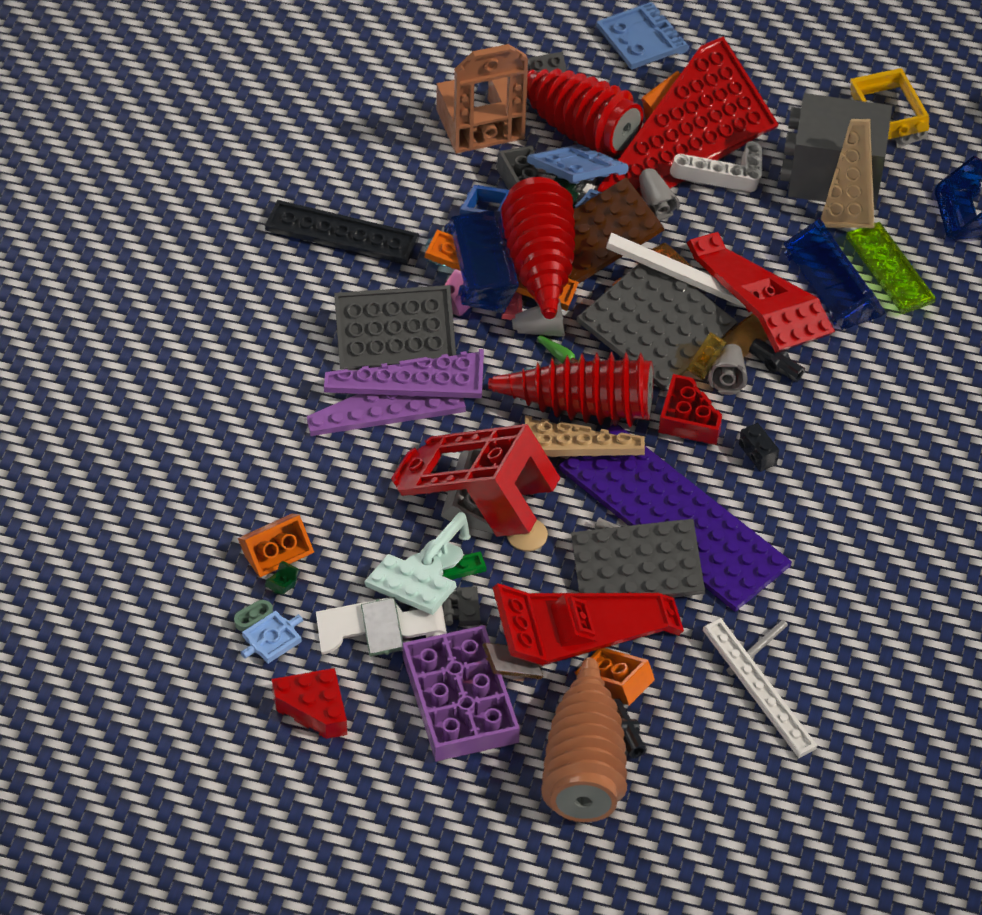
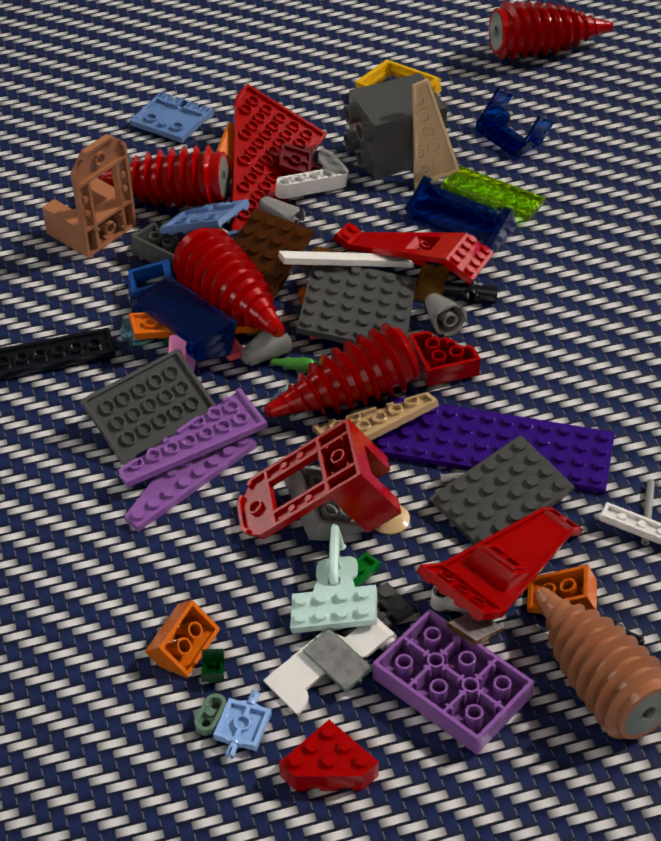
camera: 30 degrees left, 5 degrees down
clear yellow brick [687,332,727,380] -> none
black brick [739,422,779,472] -> none
none -> dark red plate [268,143,322,174]

